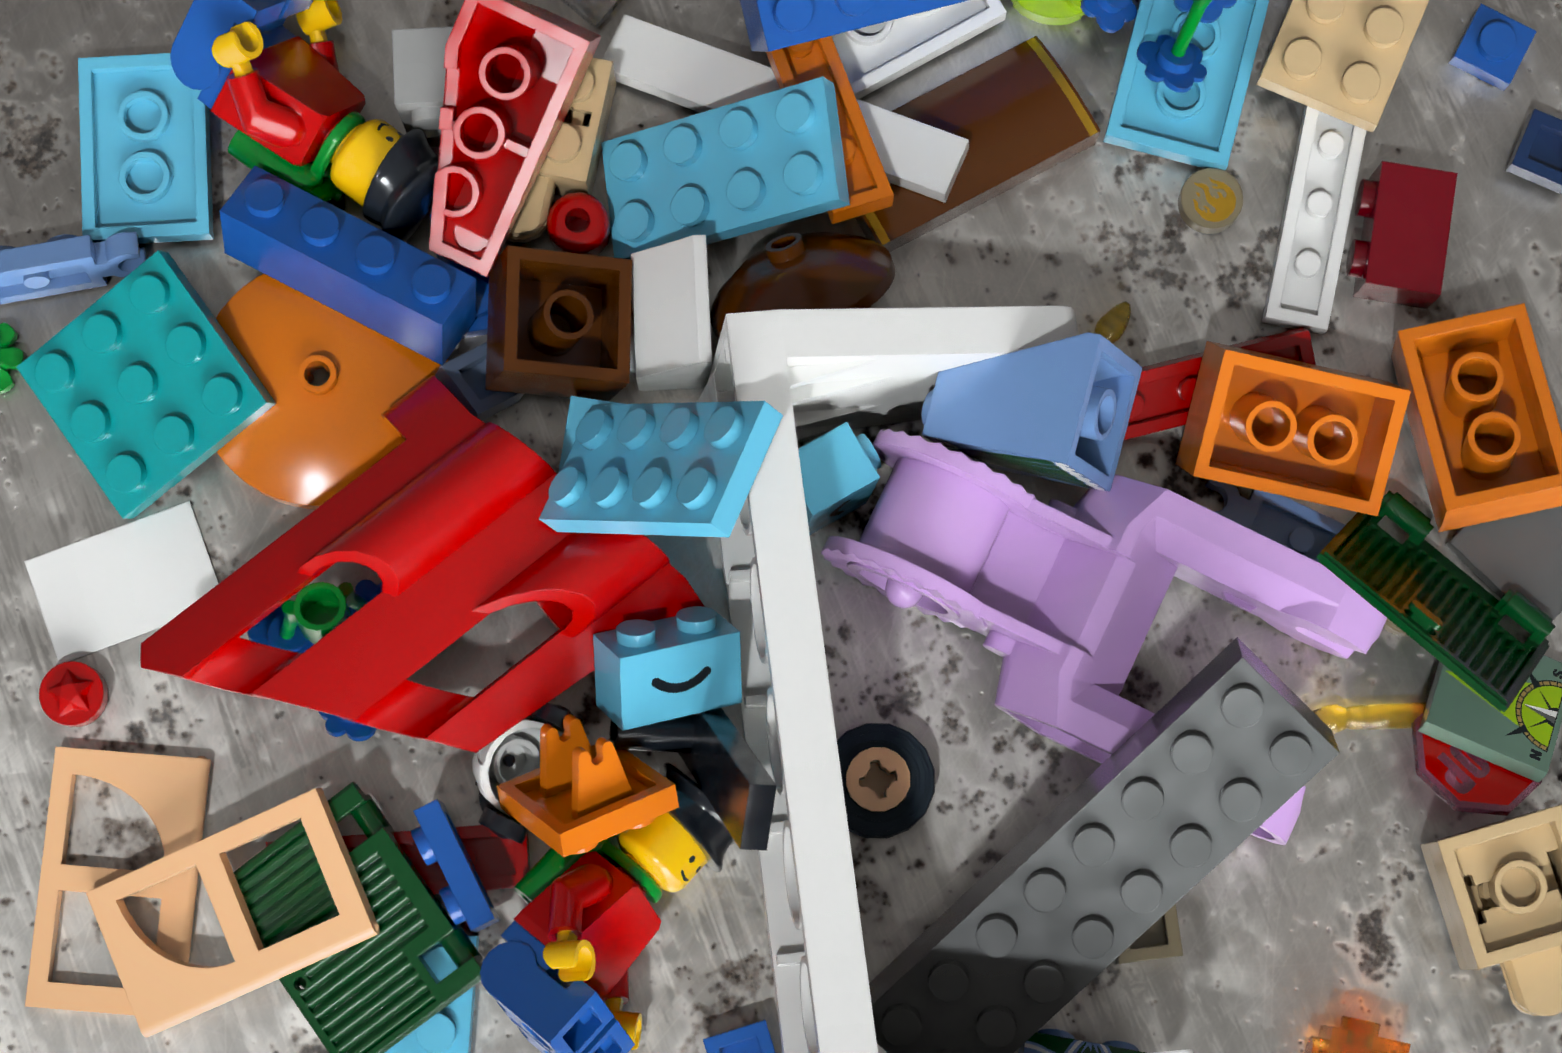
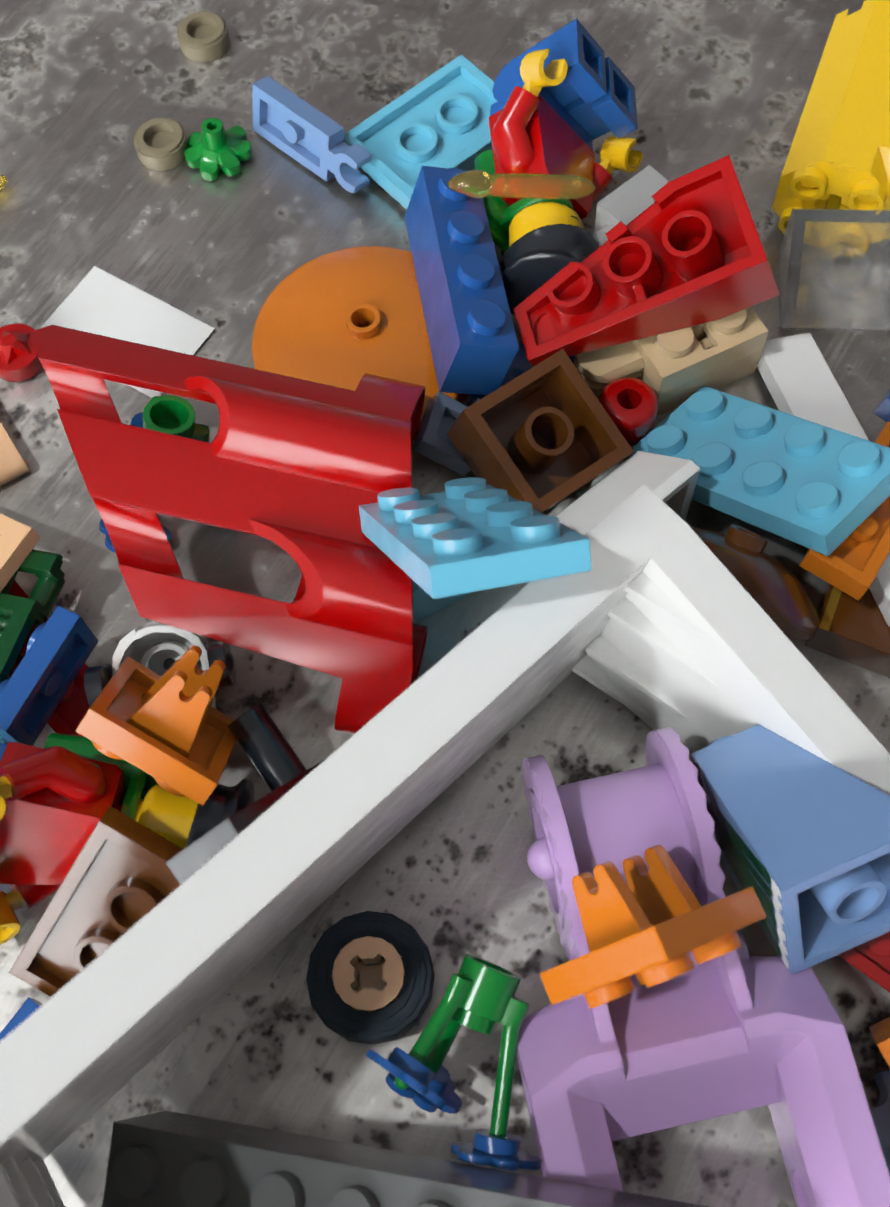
camera: 60 degrees right, 15 degrees down
teal plate [16,250,277,519] -> none
medium azure brick [593,606,742,731] -> none
medium azure brick [798,422,881,535] -> none
none -> wing [9,806,183,997]
none -> green plant [365,954,542,1171]
none -> clear yellow piece [448,170,595,199]
none -> orange plate [539,845,767,1009]

